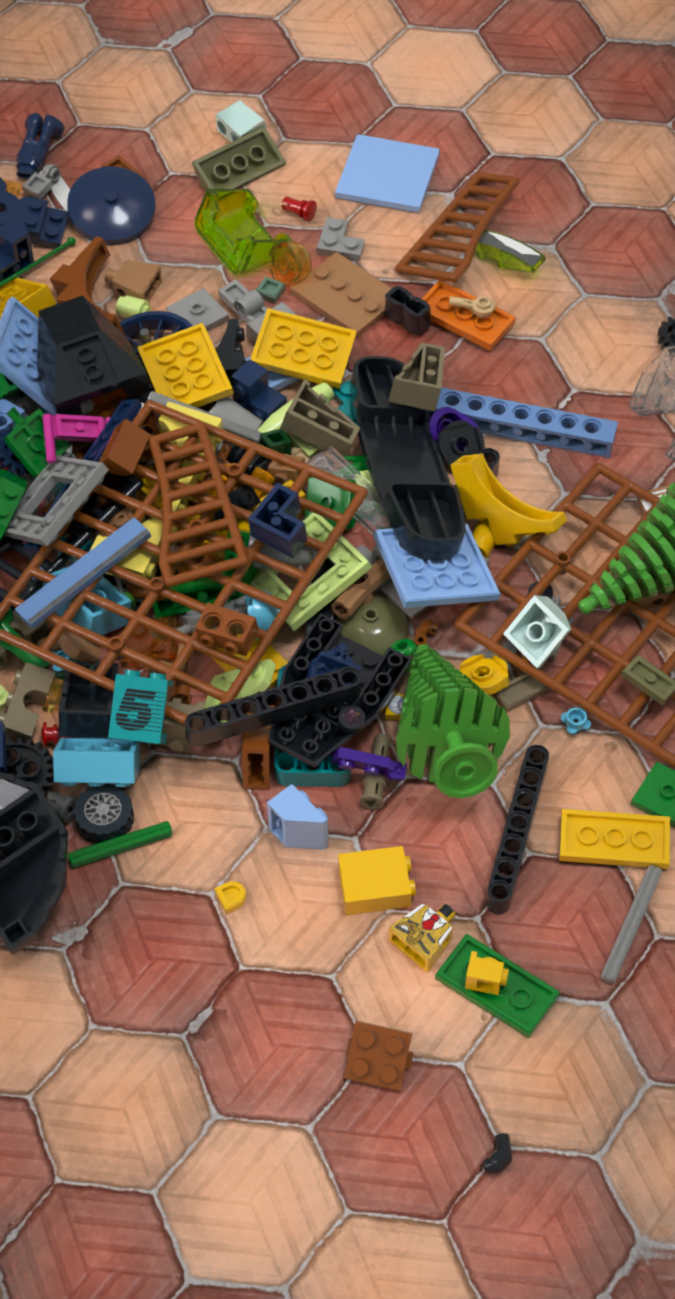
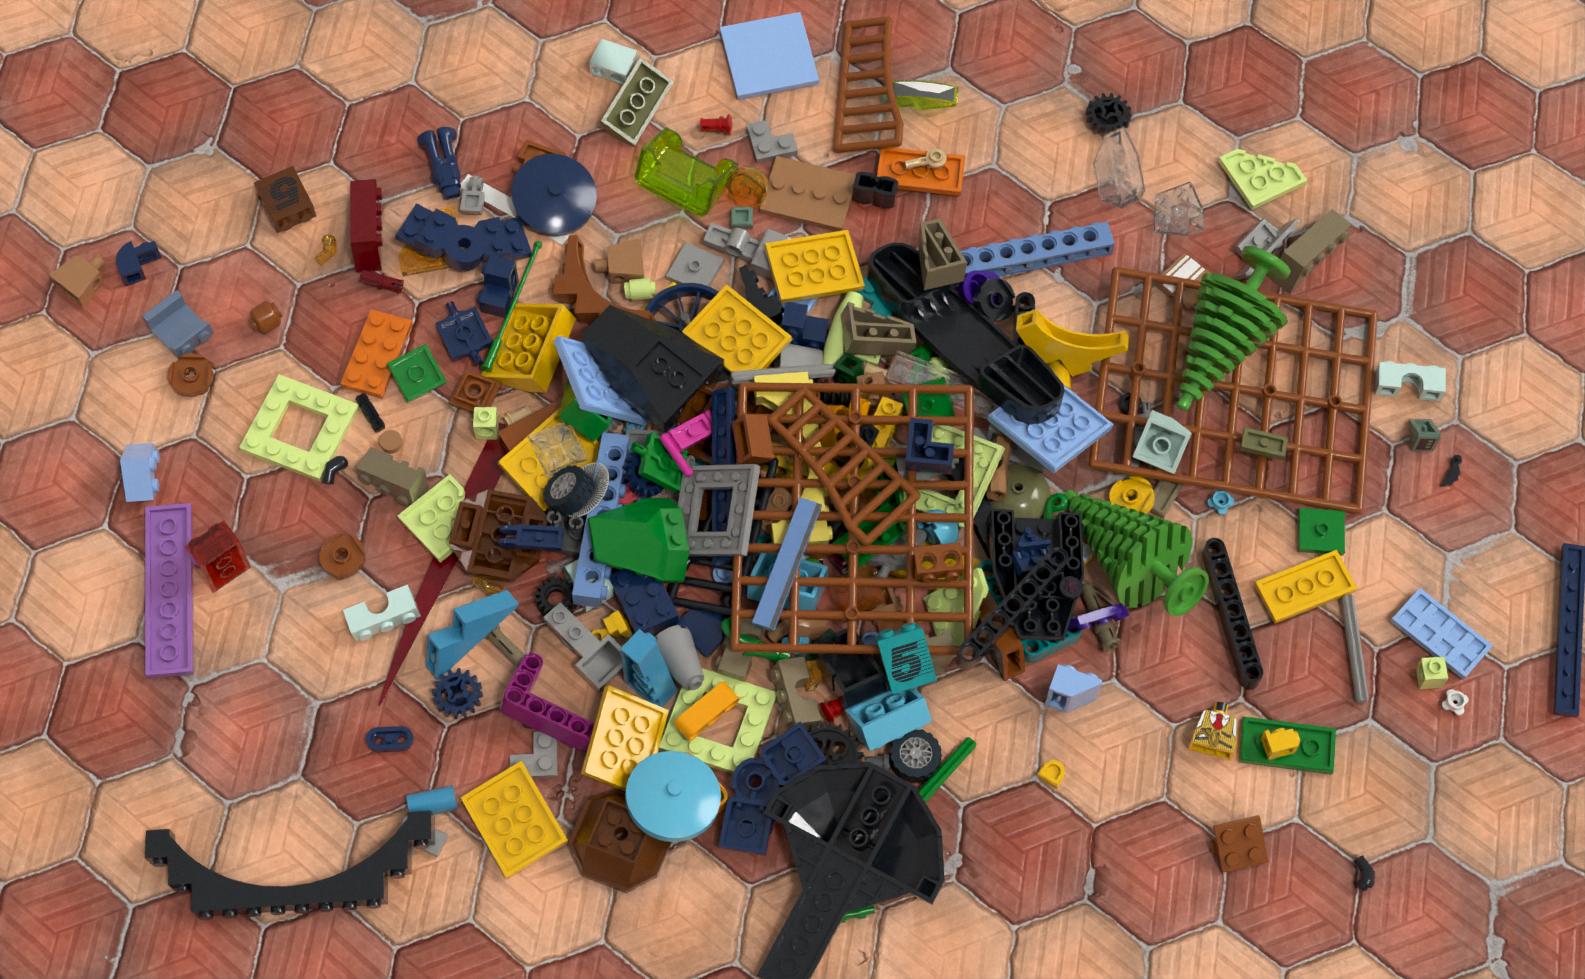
camera: 30 degrees left, 10 degrees up
yellow brick [338,846,416,915] -> none
dark orange arm [414,619,439,646] -> none

